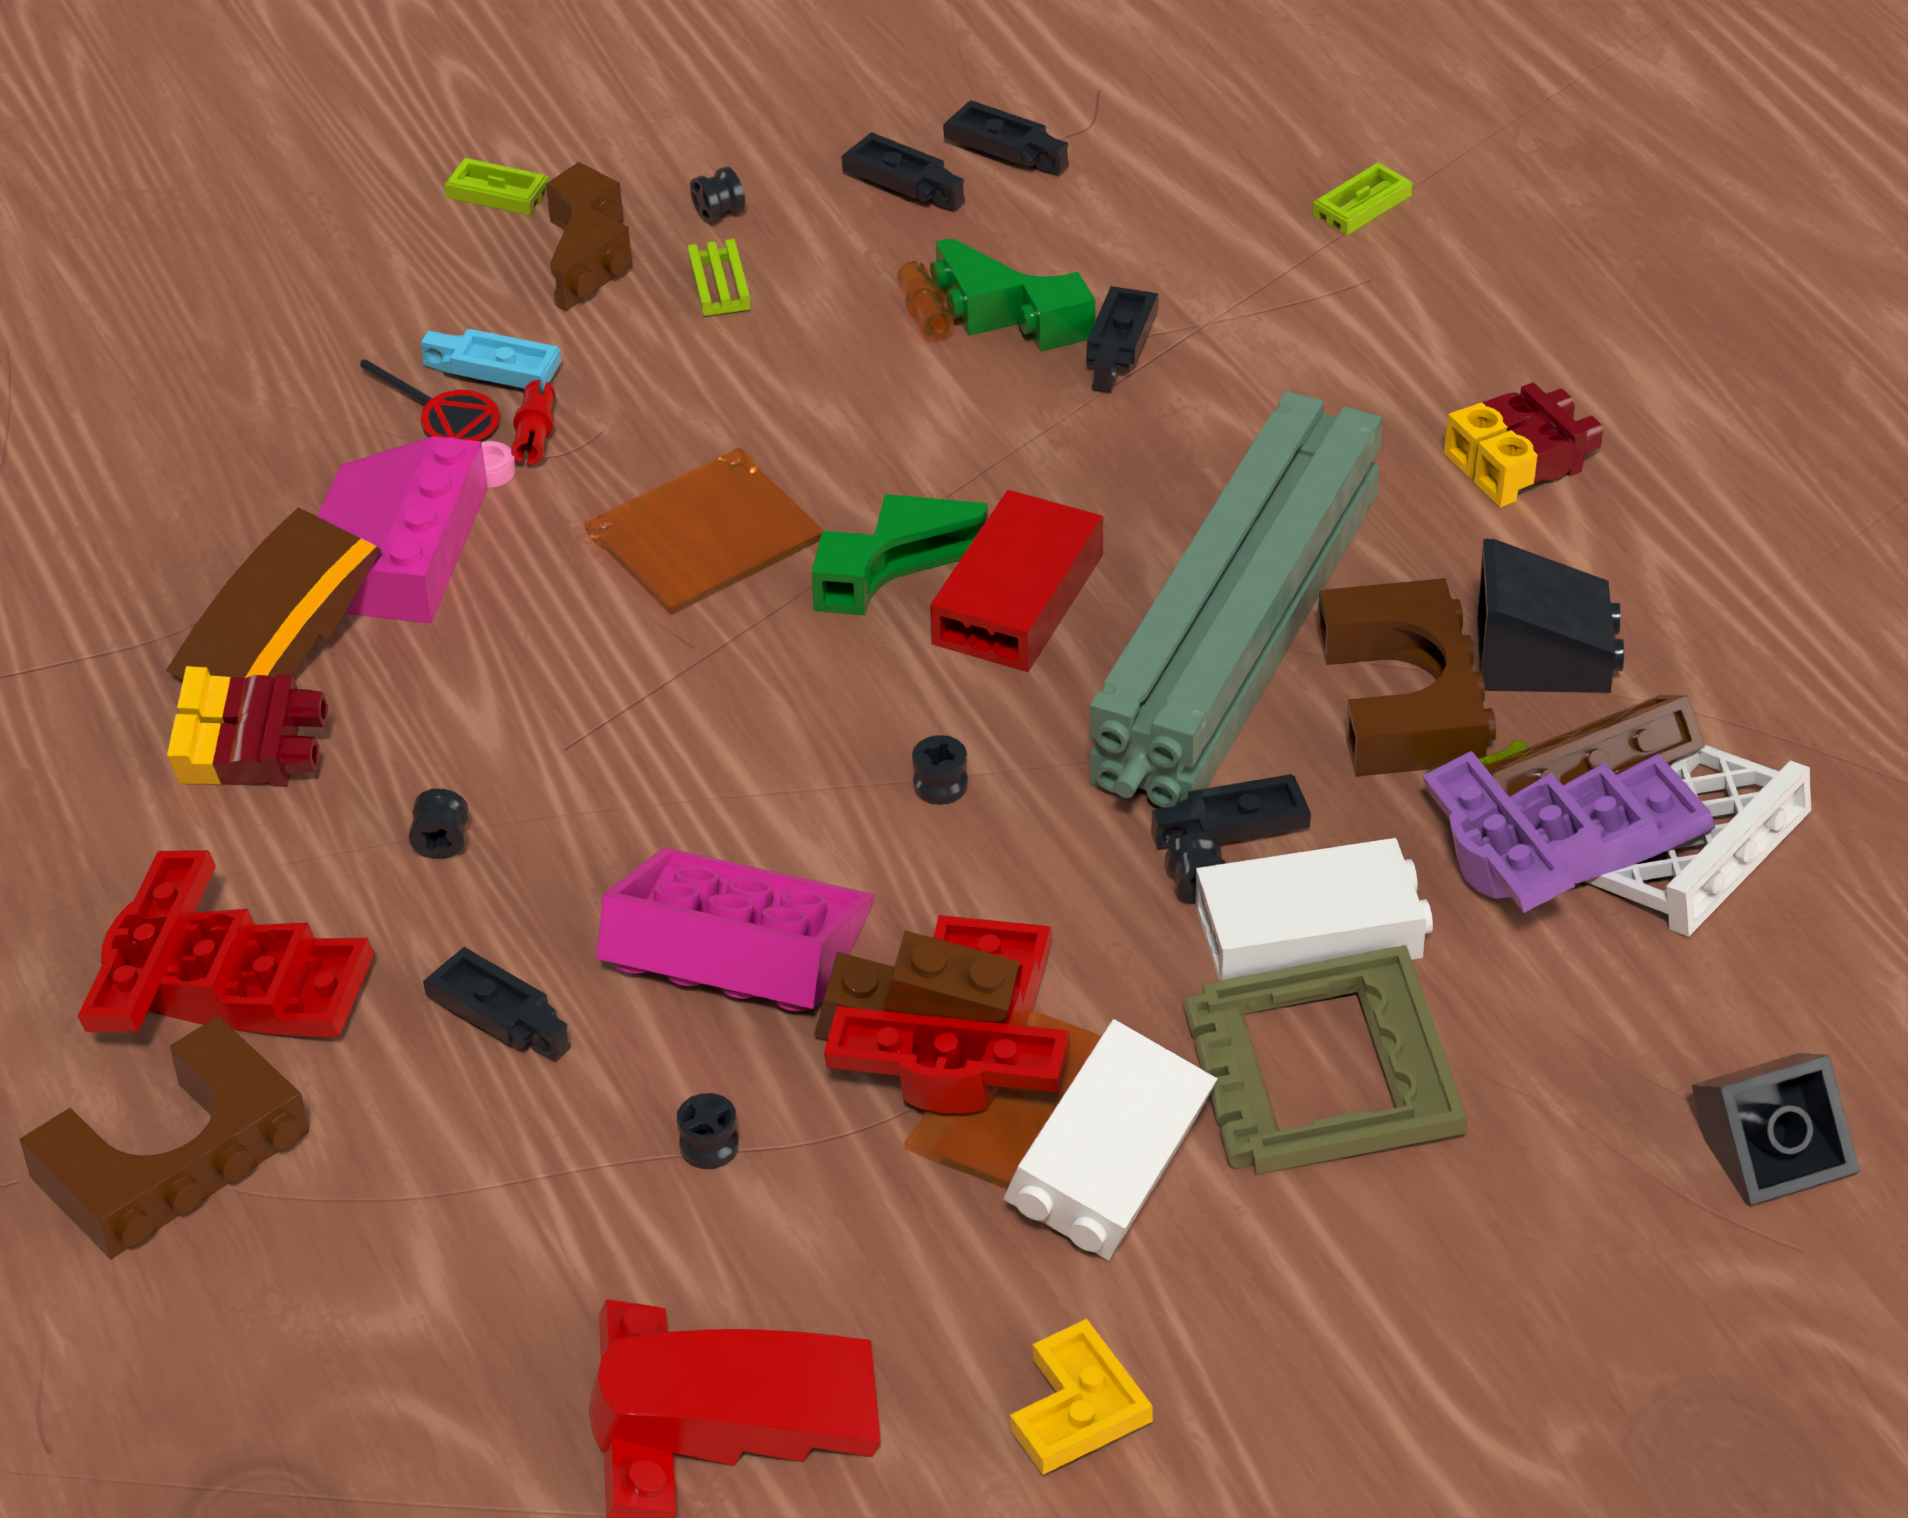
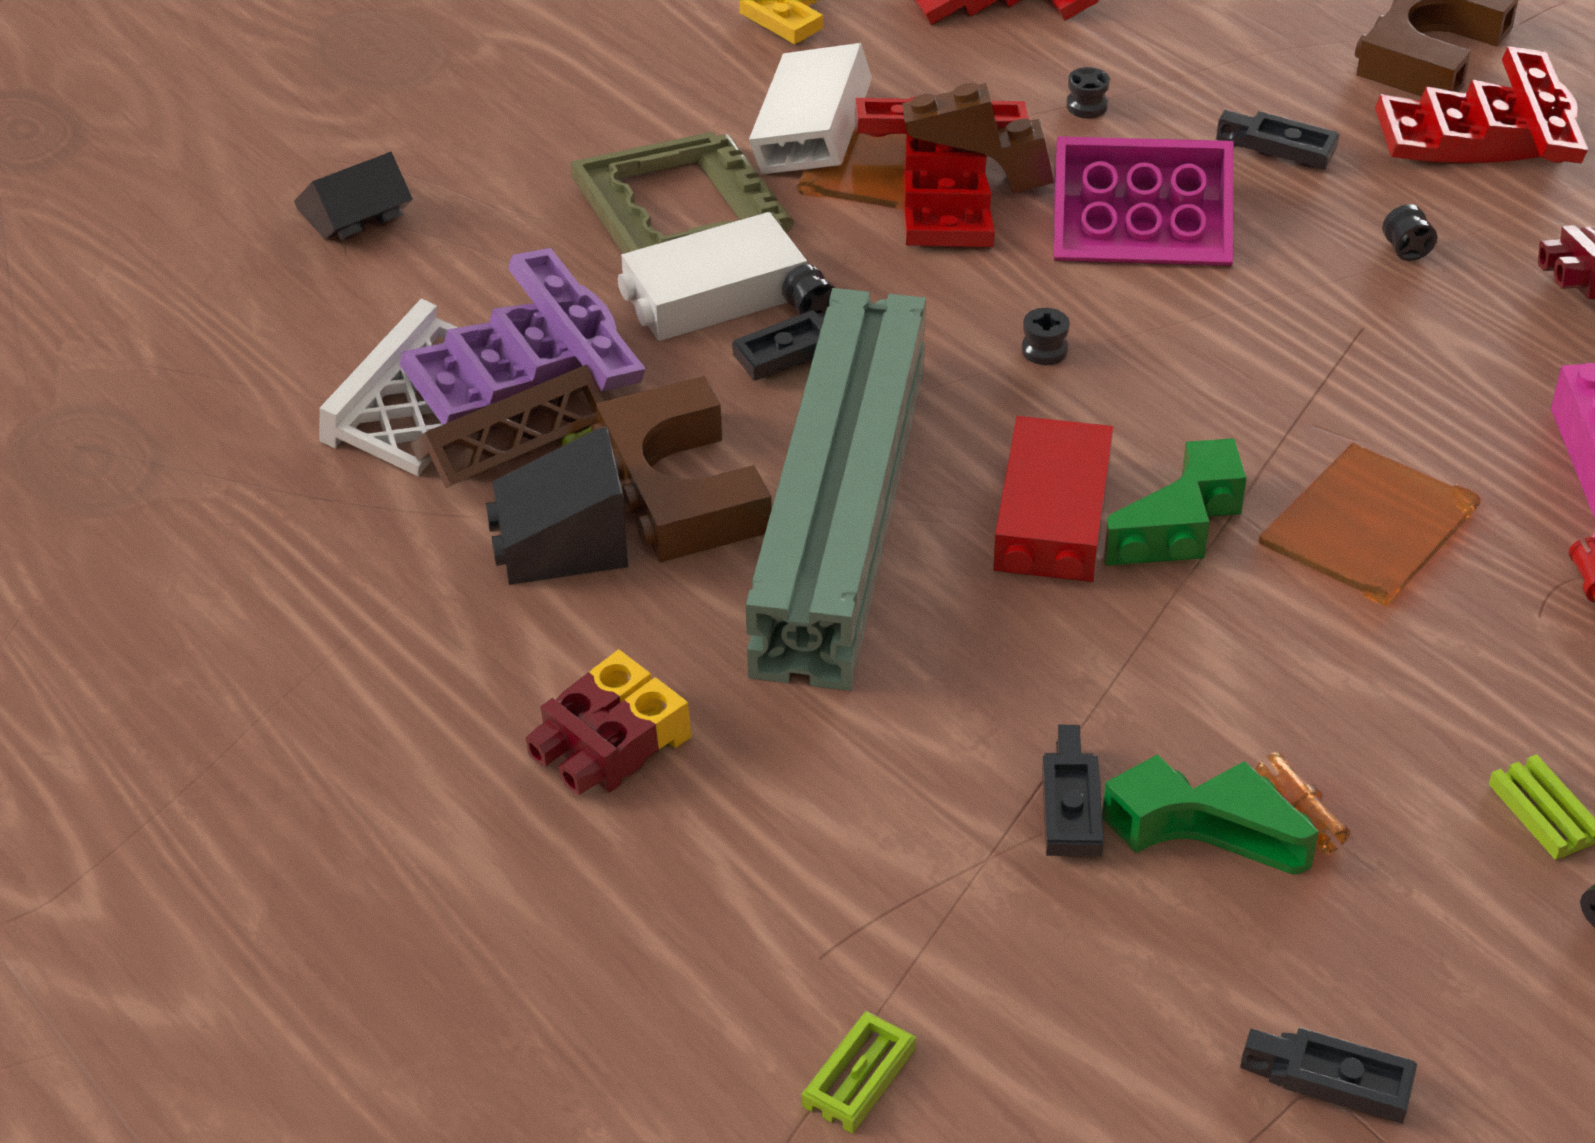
camera: 165 degrees right, 0 degrees up
black hinge [841,132,965,211] -> none

